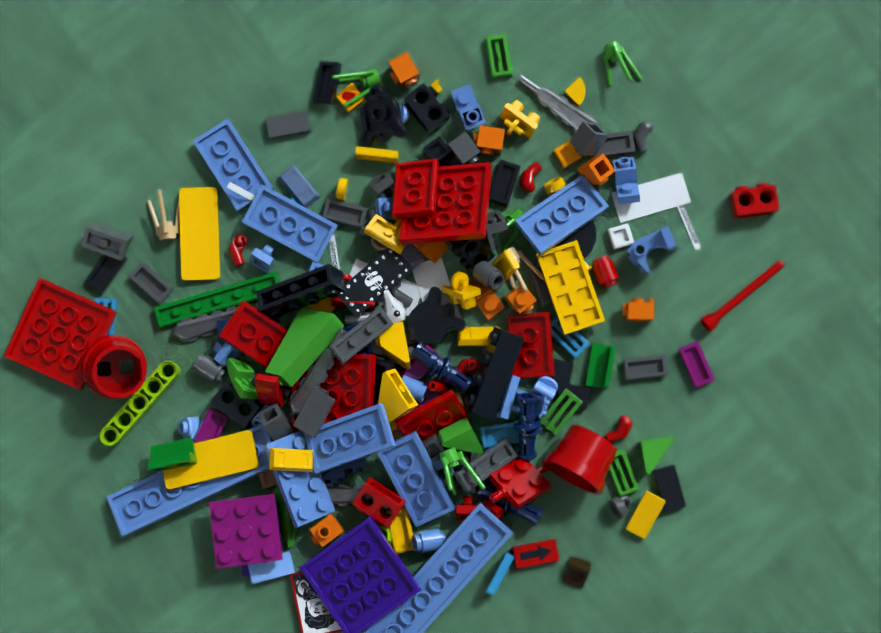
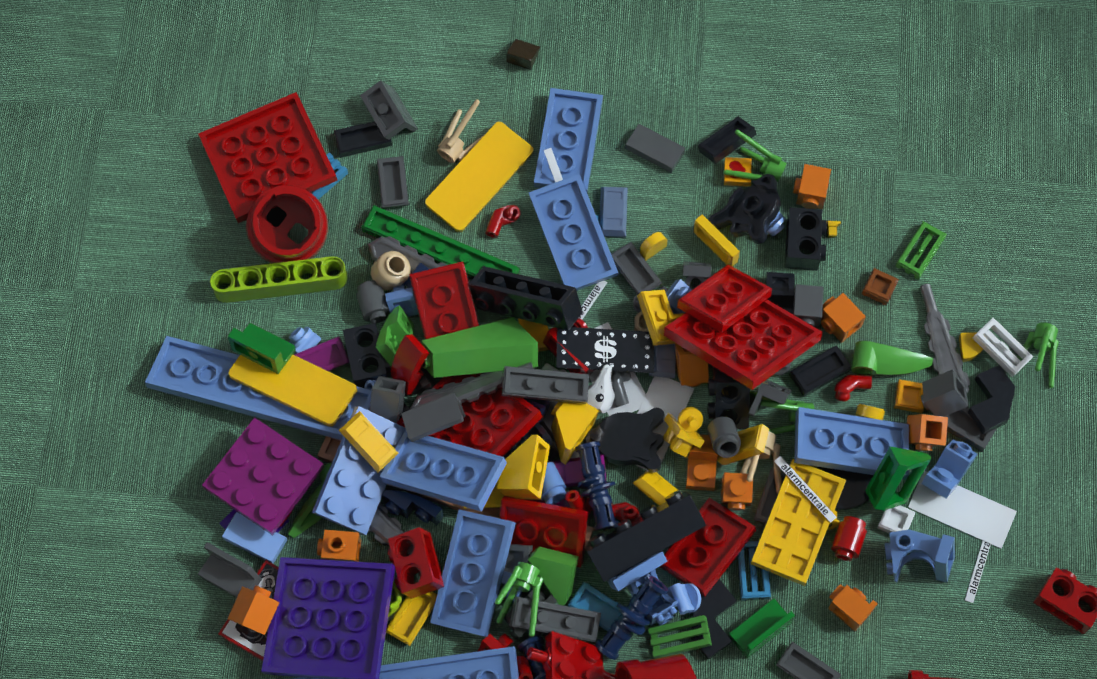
camera: 40 degrees right, 15 degrees down
medium blue tile [250,245,274,274] -> none
medium blue brick [412,528,446,553] -> none
medium blue slope [450,84,486,130] -> none
yellow hips [499,100,540,139] -> none
dark grey arm [634,121,653,153] -> none
none -> dark grey panel [198,542,262,598]
none -> orange brick [228,585,280,635]
none -> tan head [371,251,411,291]
none -> dark brown slope [506,39,540,70]
none -> white sticker [774,456,837,523]
none -> bright green piece [851,341,933,376]
none -> dark orange tile [862,268,899,306]
none -> green tile [865,446,931,511]
none -> black tile [968,365,1015,434]
none -> white tile [972,318,1033,377]

